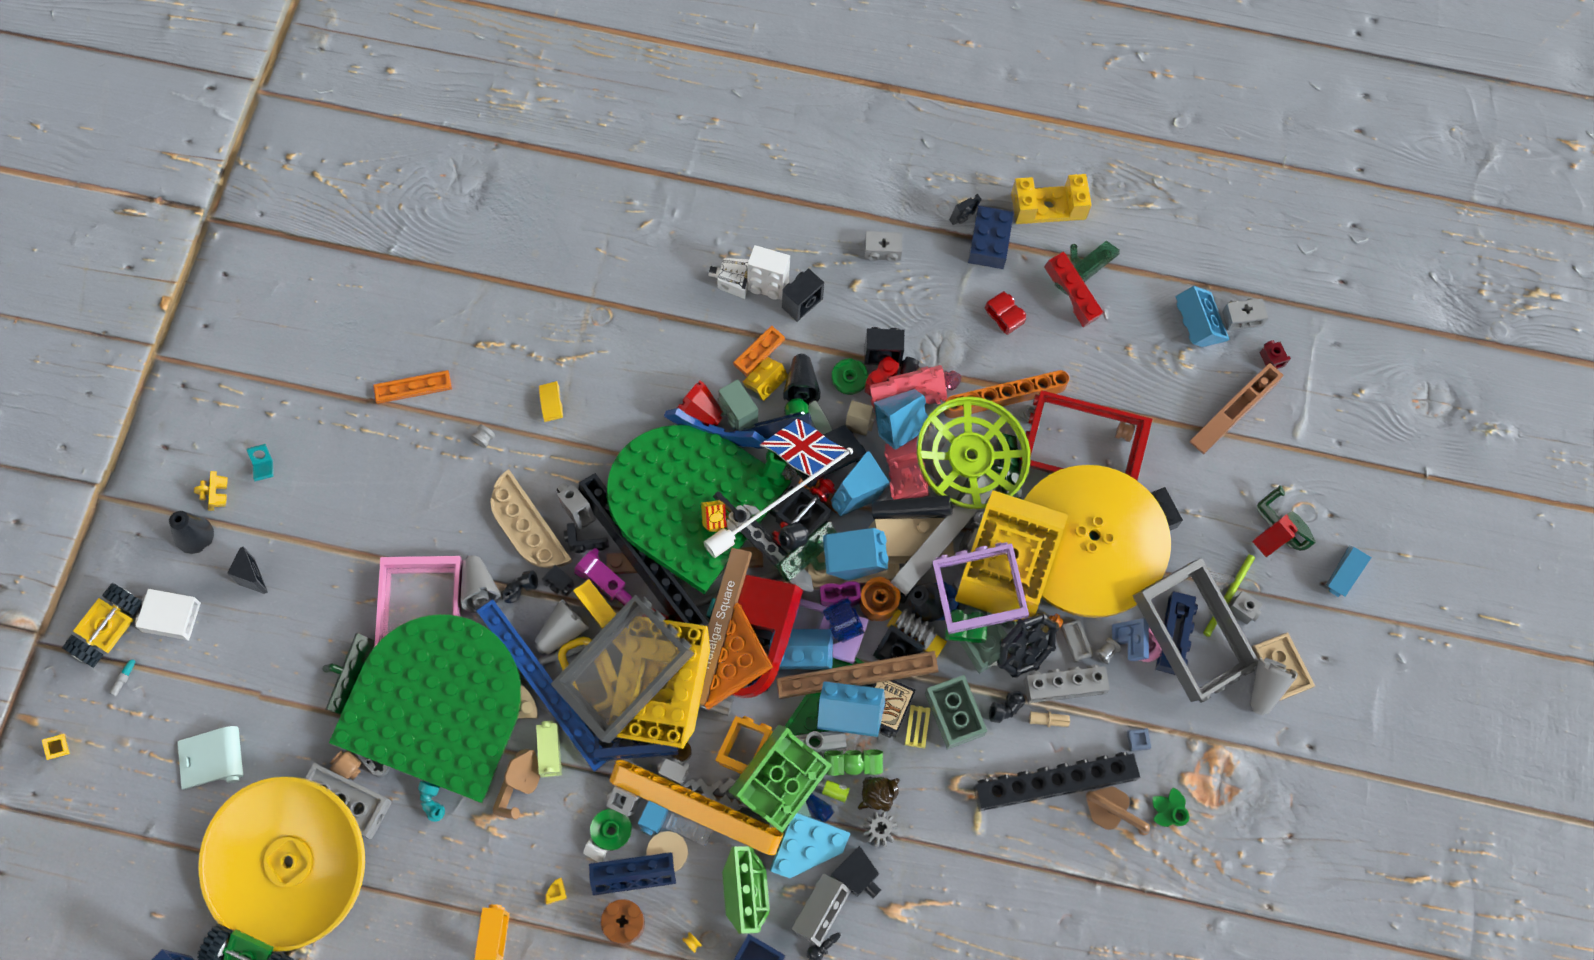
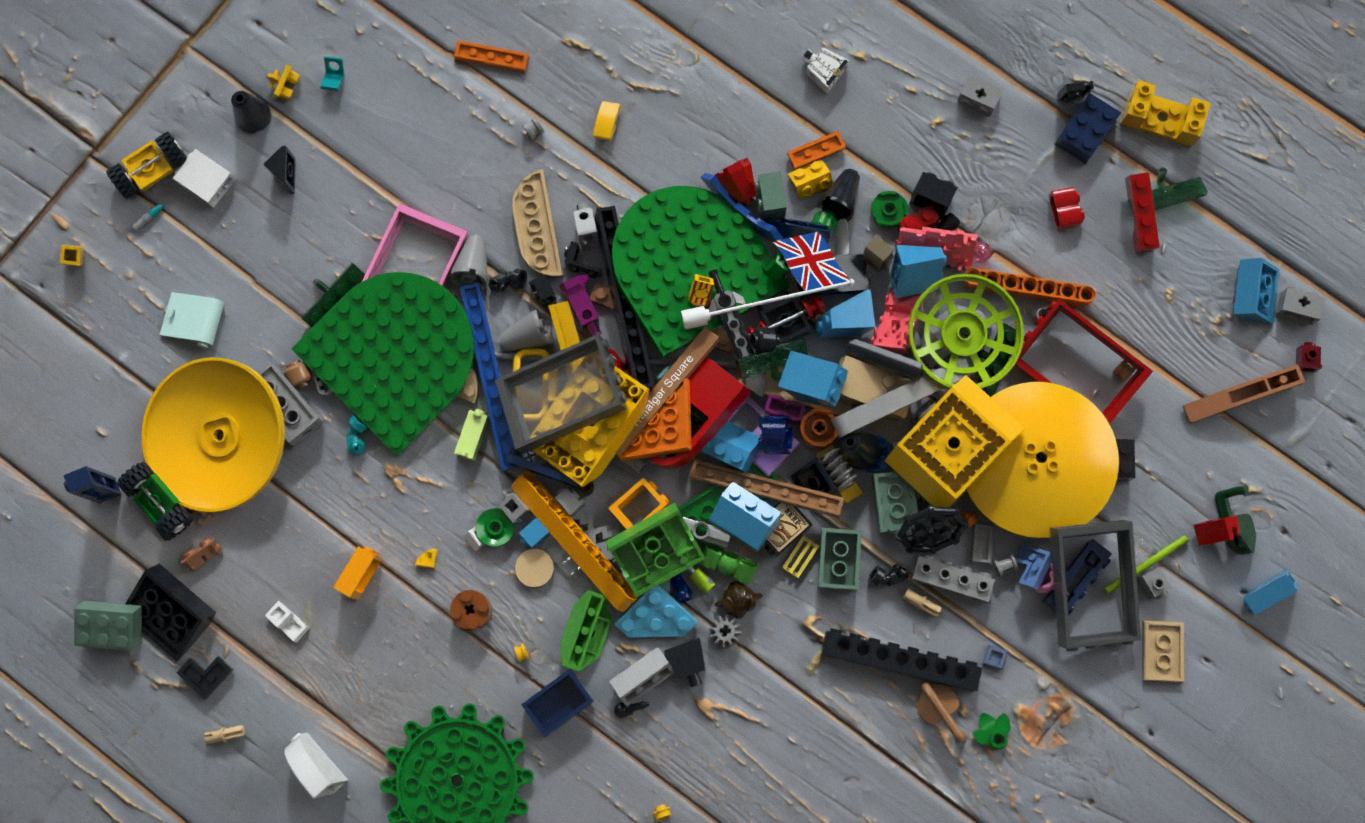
camera: 35 degrees right, 10 degrees up
medium nougat piece [493,749,541,820] -> none
dark blue fence [589,852,676,895] -> none
white brick [748,245,790,300] -> none
black brick [782,268,825,322] -> none
lavender window [932,542,1029,634] -> none
green brick [945,610,987,643] -> none
light grey cone [1250,657,1298,716] -> none

